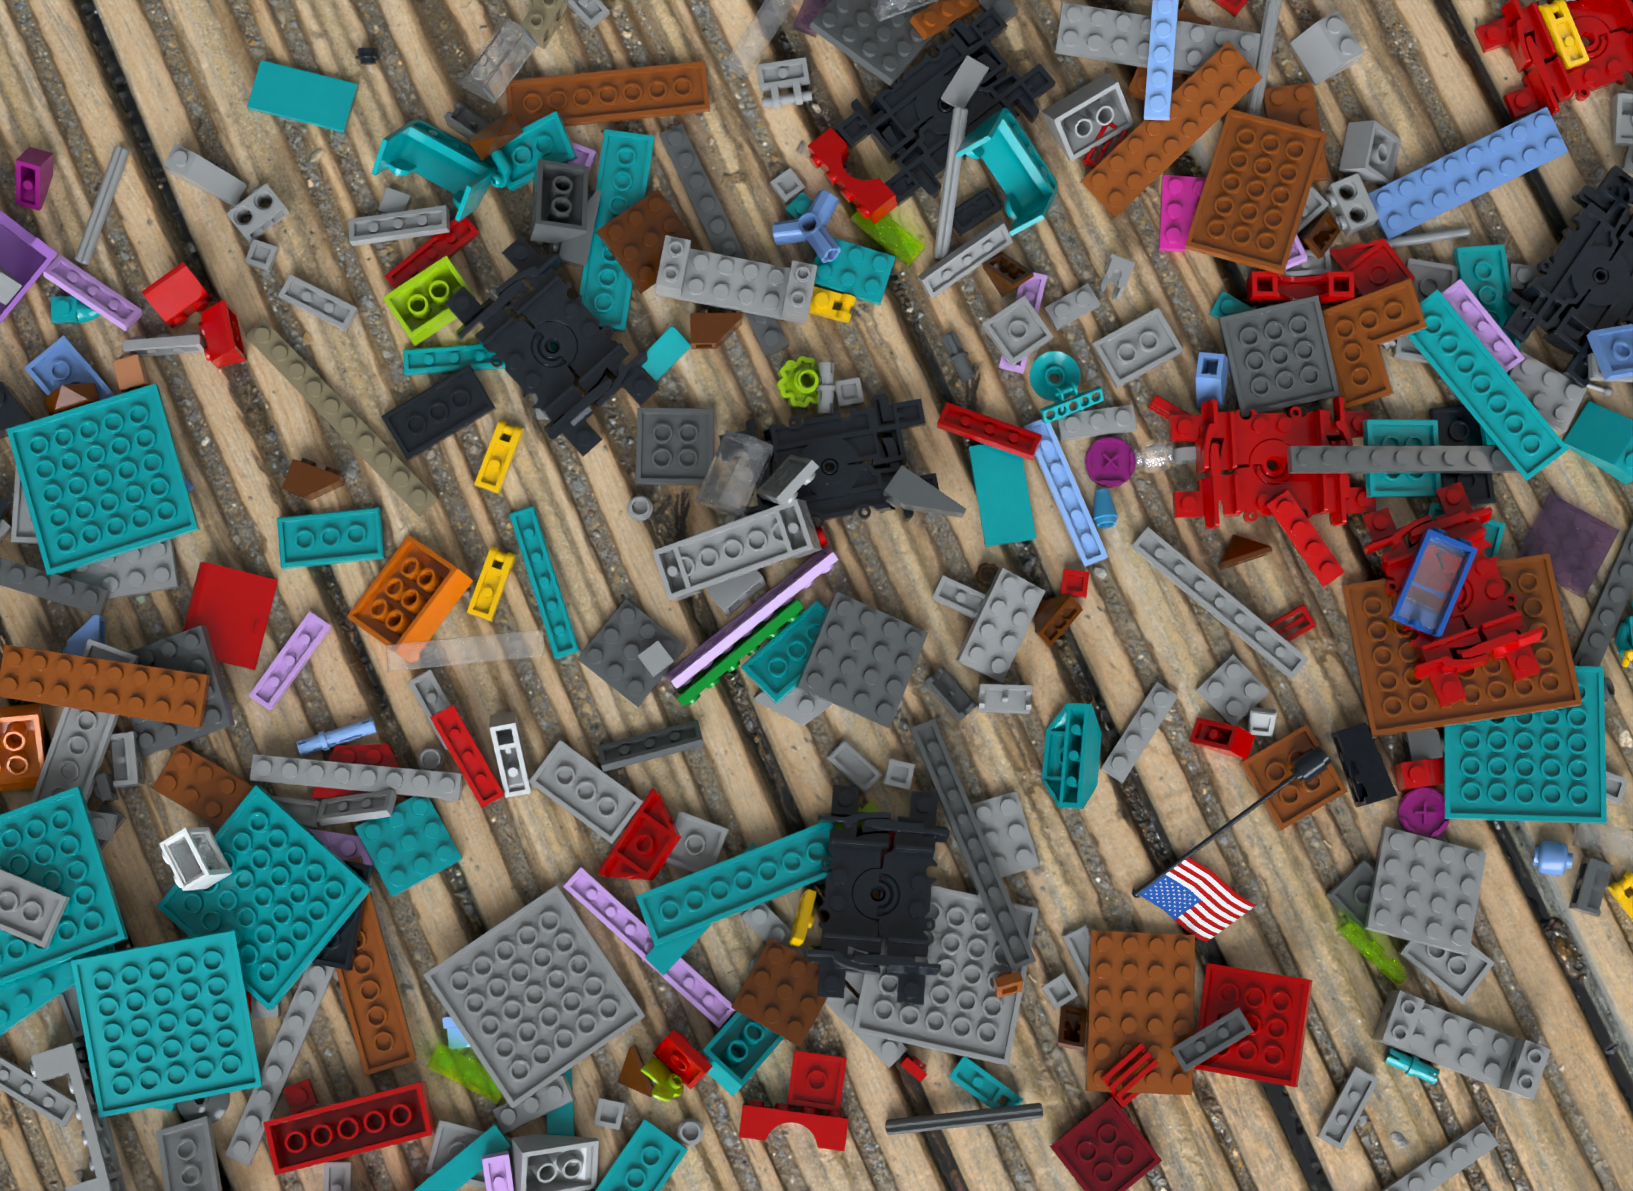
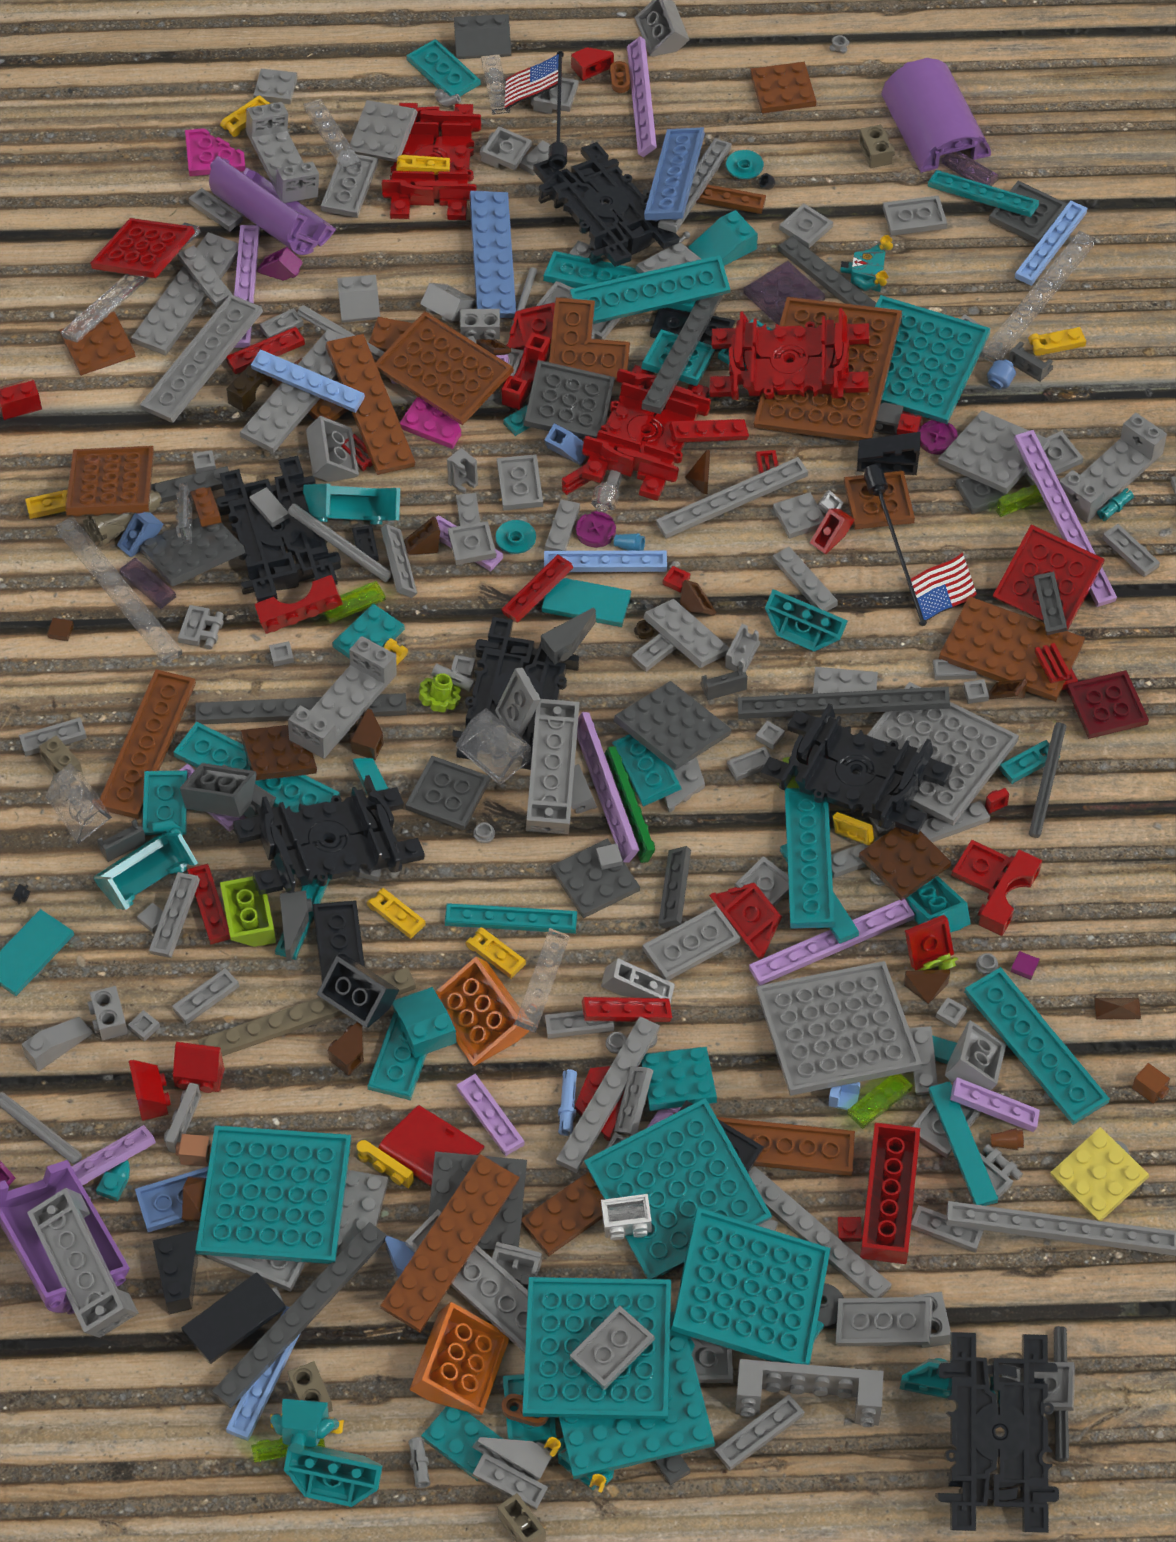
camera: 65 degrees left, 25 degrees down
reddish brown slope [468,111,523,161] -> none
medium blue piece [772,190,841,263] -> none
teal plate [785,192,813,219] -> none
dark grey axle [942,332,976,382] -> none
dark orange plate [994,971,1023,998] -> none
teal piece [1039,381,1104,424] -> none
door [1388,527,1478,638] -> none
lavender plate [1441,279,1525,373] -> none
none -> dark grey slope [280,891,313,961]
none -> black slope [317,956,399,1028]
none -> yellow plate [357,1140,414,1188]
none -> teal slope [392,987,456,1058]
none -> magenta tile [1011,951,1040,980]
none -> lavender plate [1014,430,1117,607]

